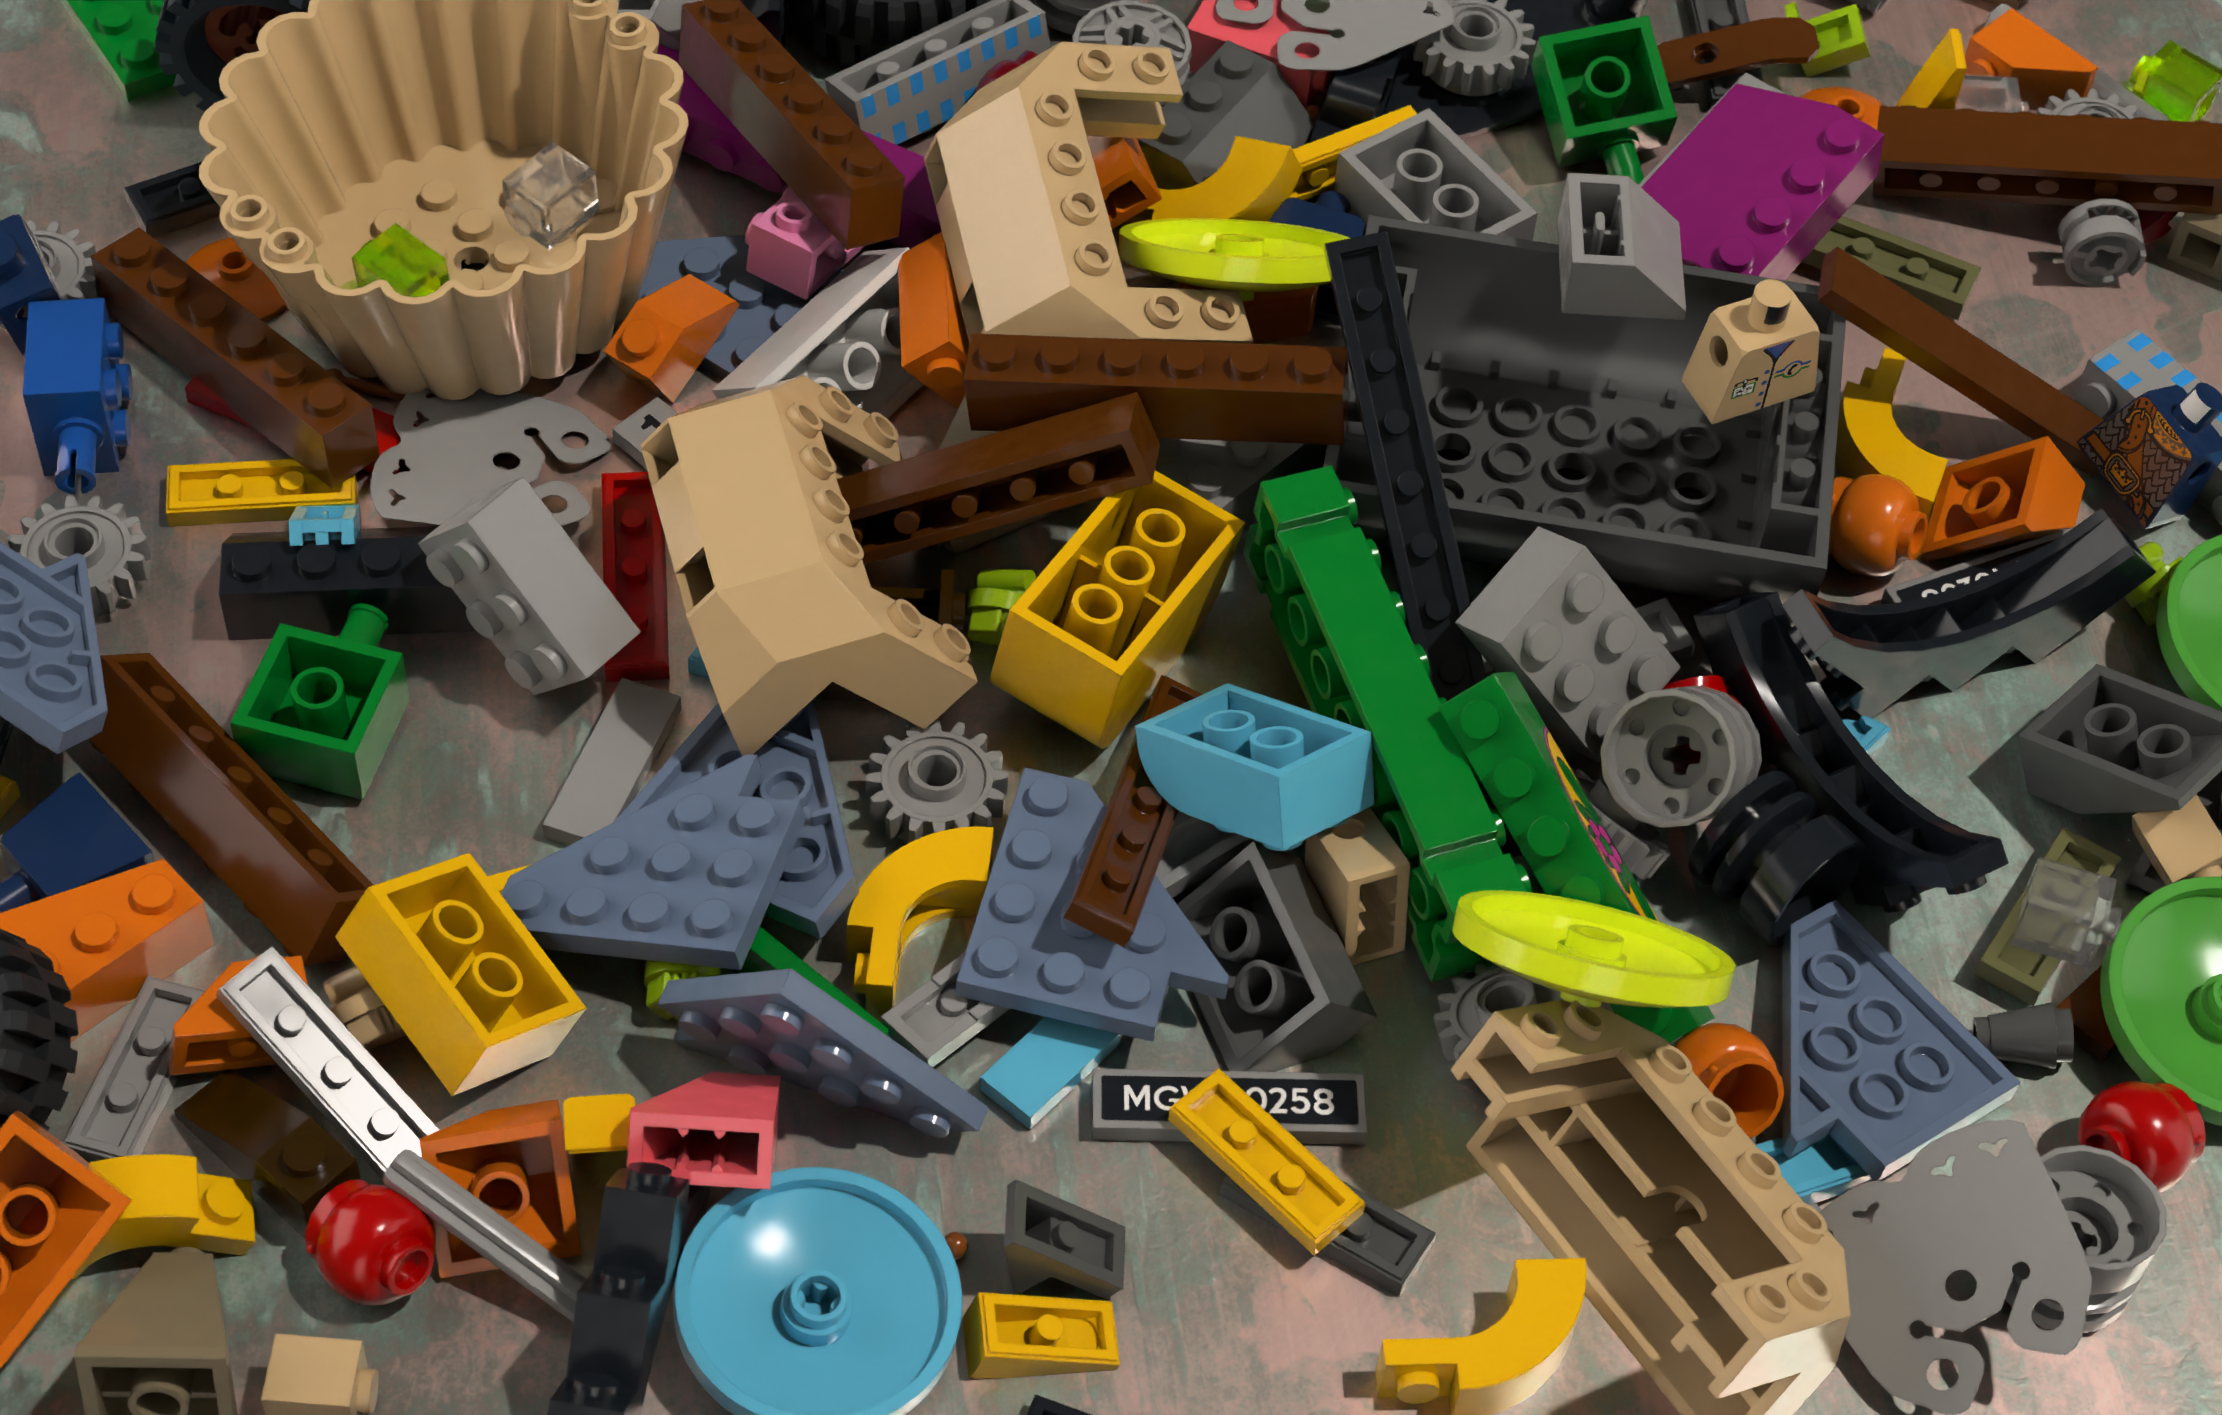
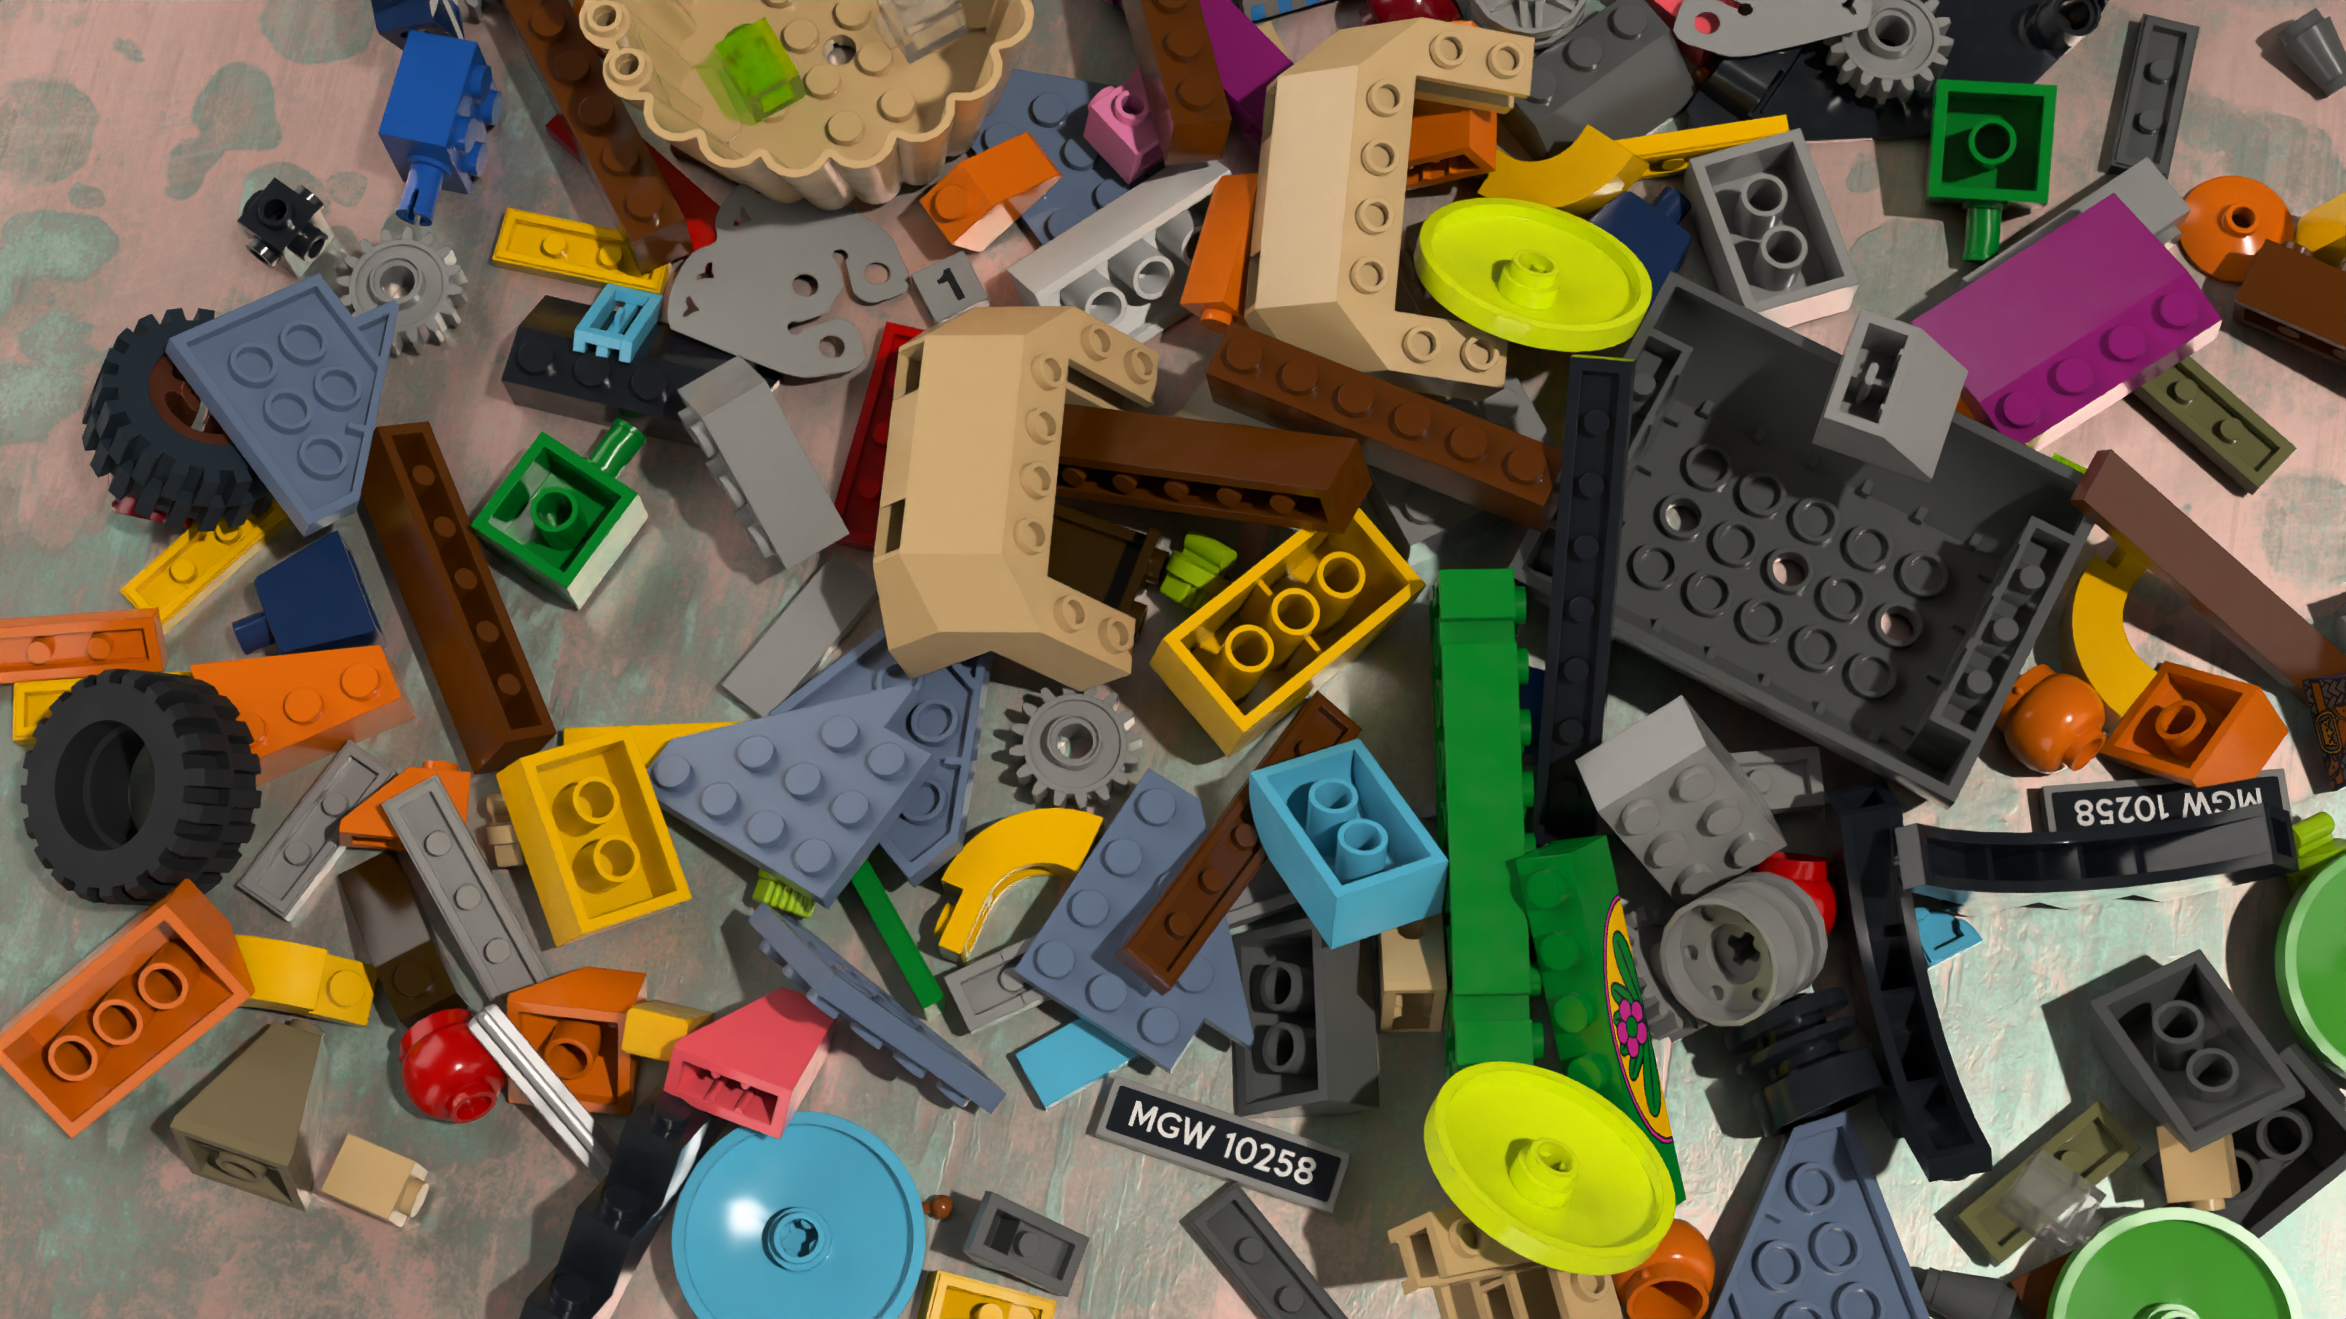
camera: 25 degrees right, 20 degrees up
yellow tile [1168,1068,1365,1256] -> none
reddish brown piece [1657,17,1820,91] -> none
tan torso [1682,279,1820,424] -> none
lime bracket [1784,2,1871,78] -> none

